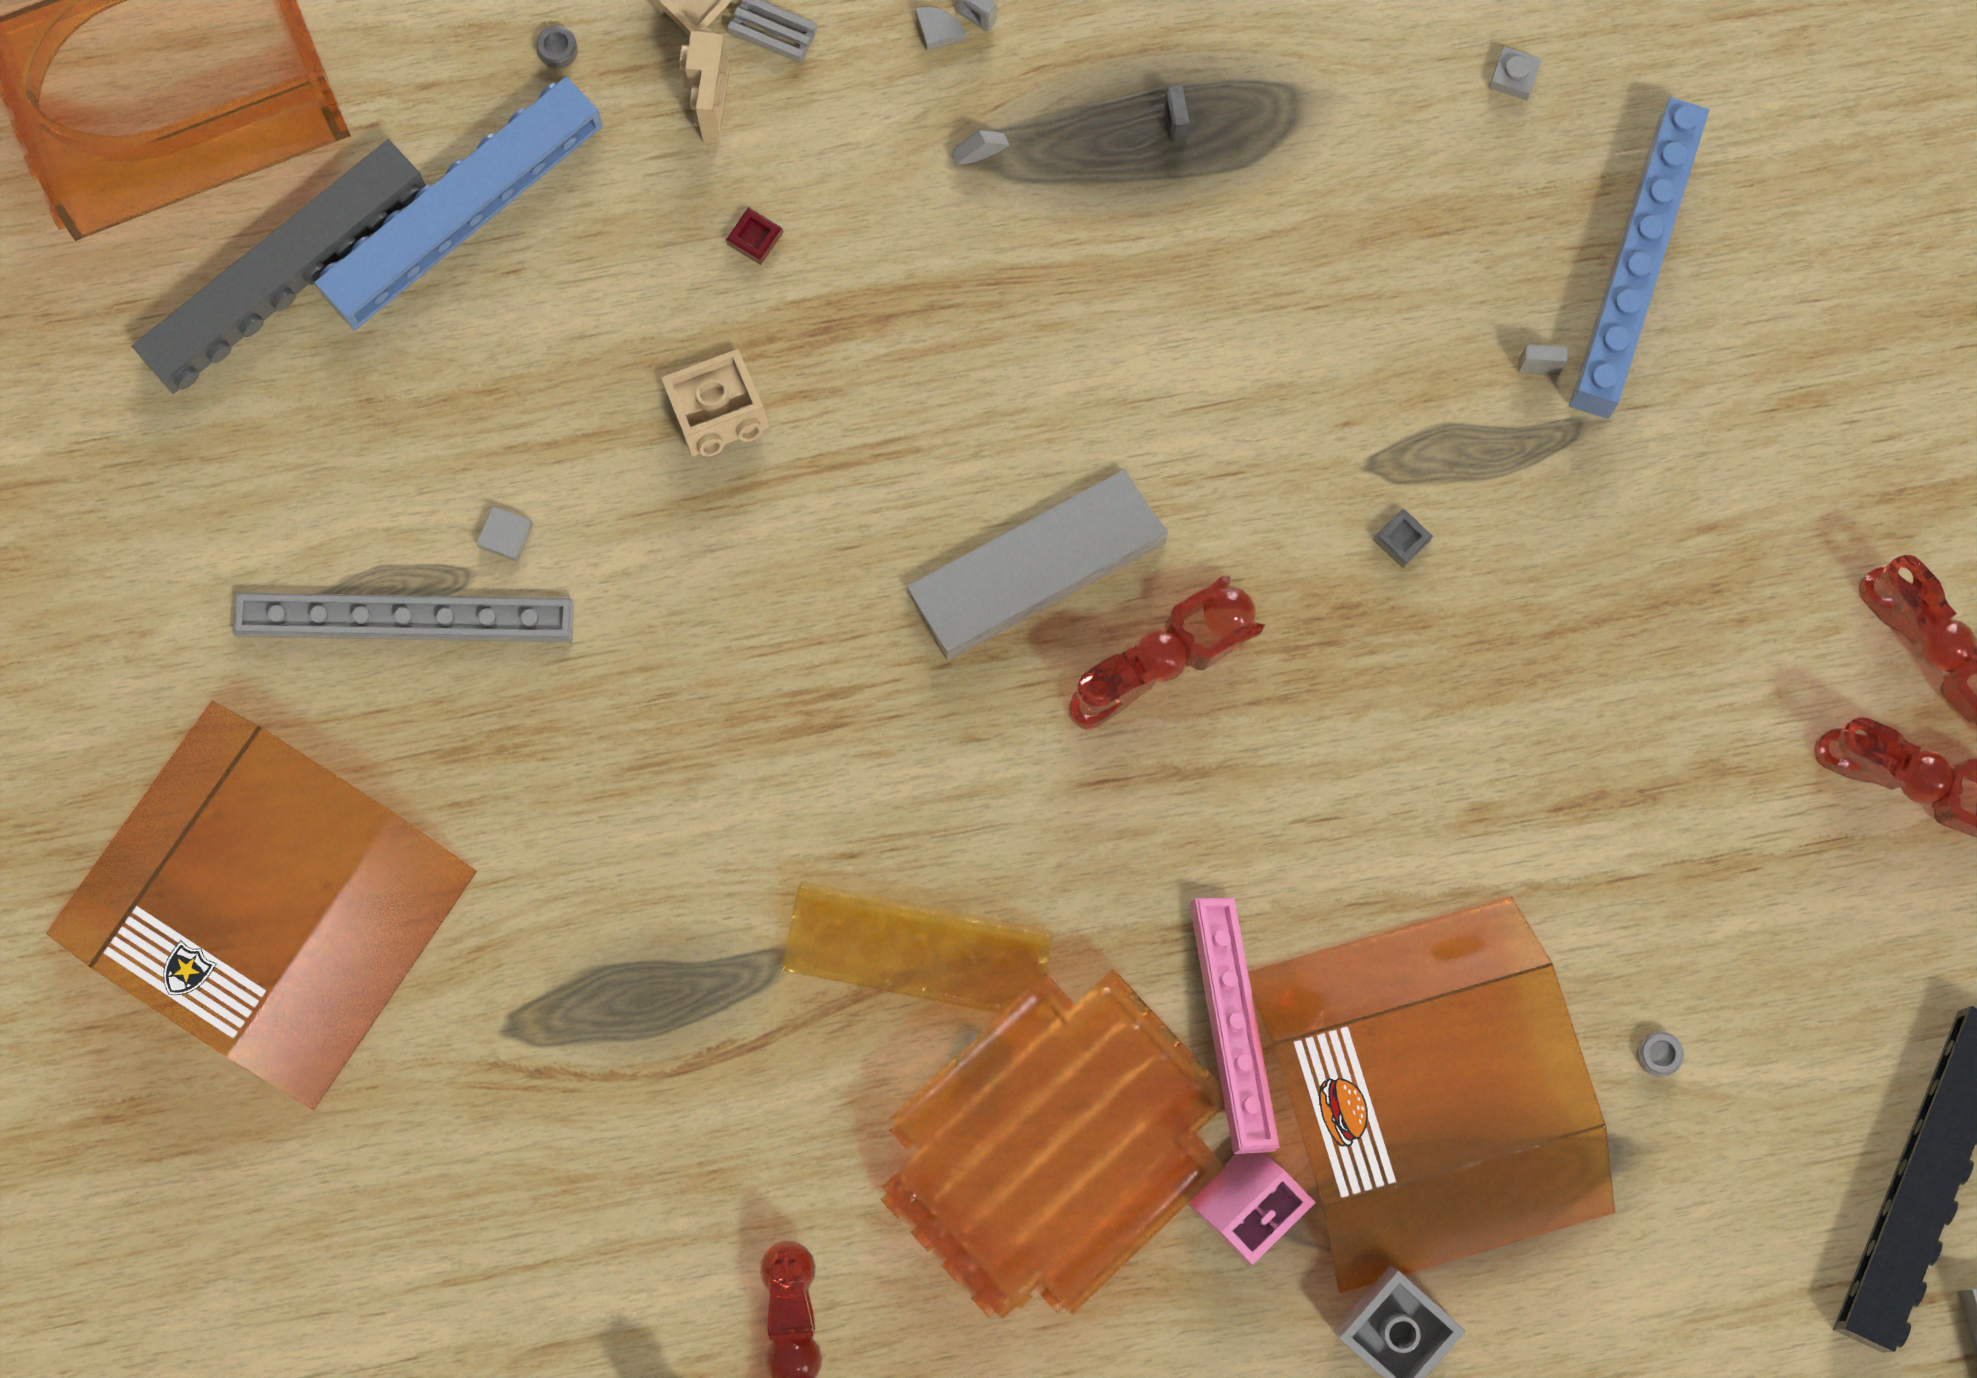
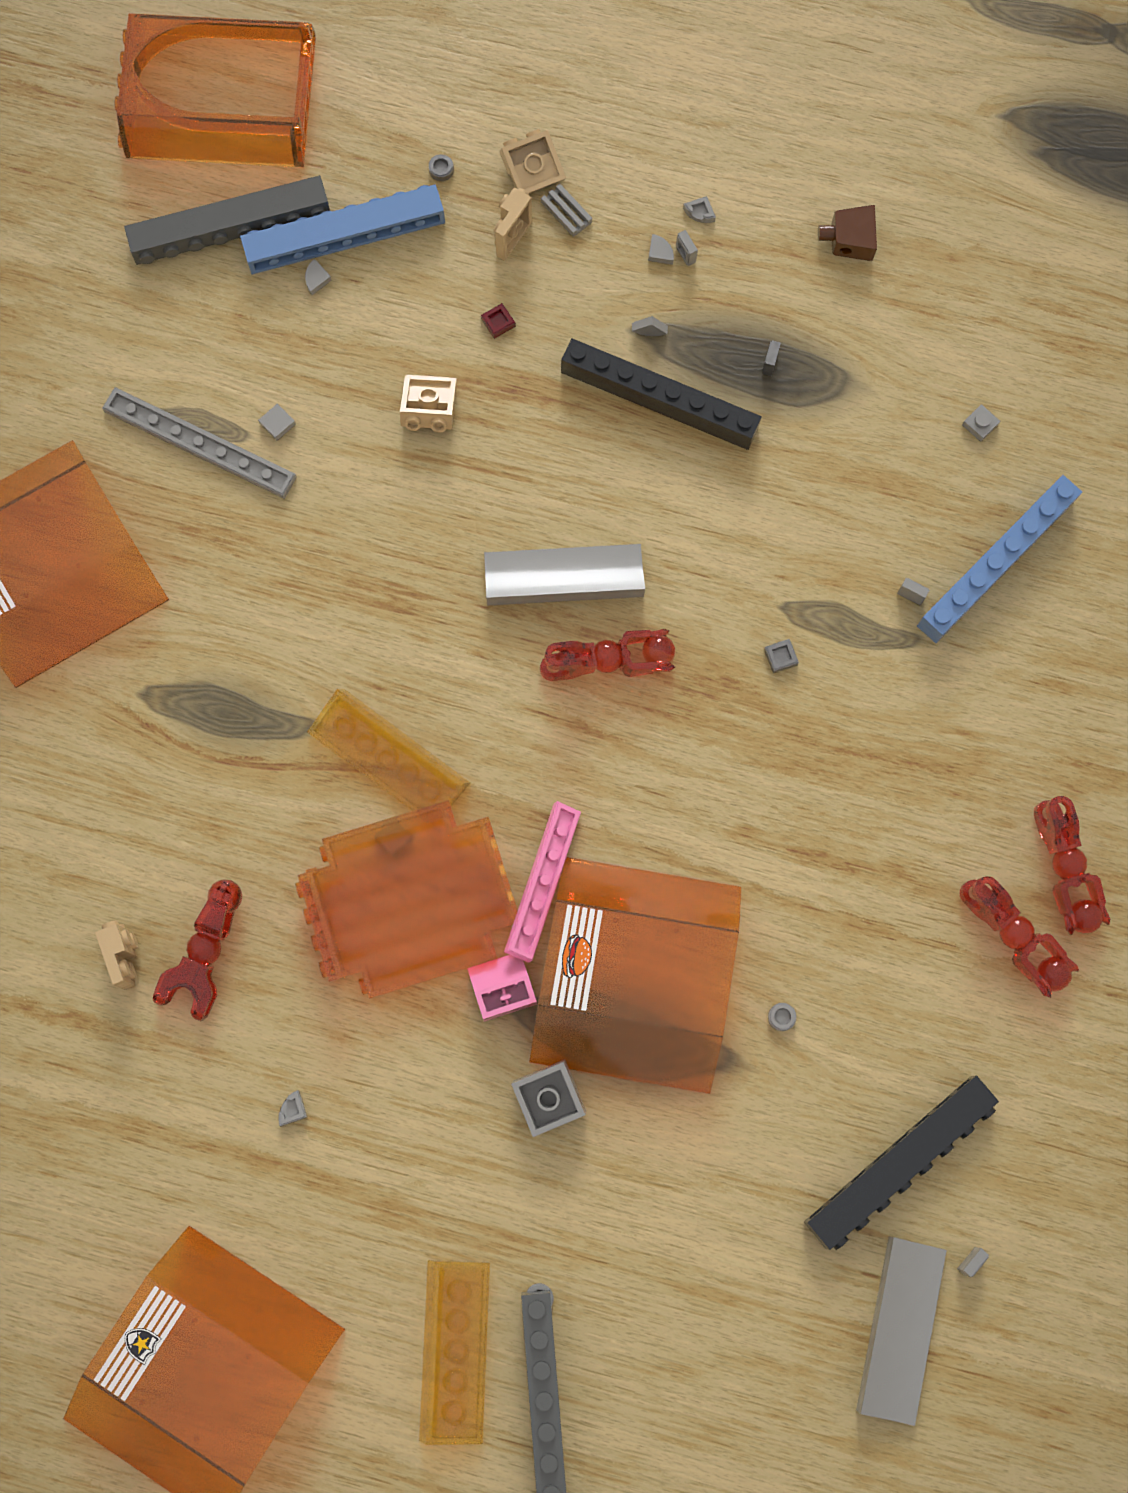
camera: 25 degrees right, 0 degrees up
none -> light grey tile [305,259,332,295]
none -> black brick [561,338,762,450]

